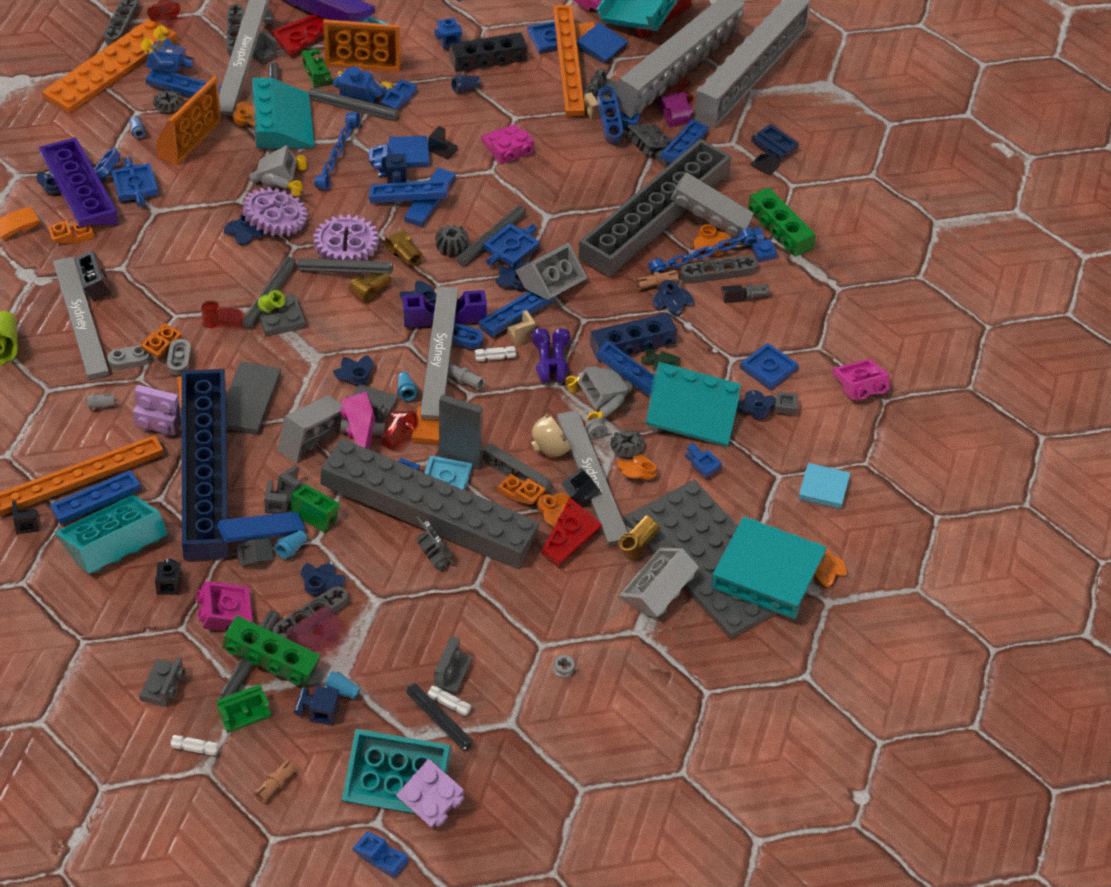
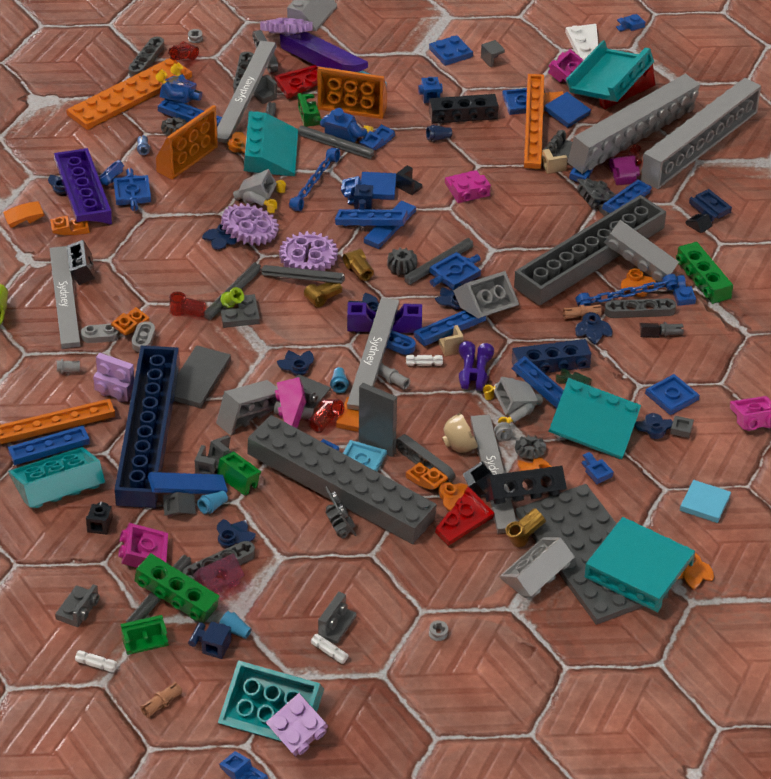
camera: 10 degrees right, 5 degrees down
black axle [406,683,473,751] -> none
blue beam [597,86,623,144] -> none
none -> black brick [482,465,567,505]

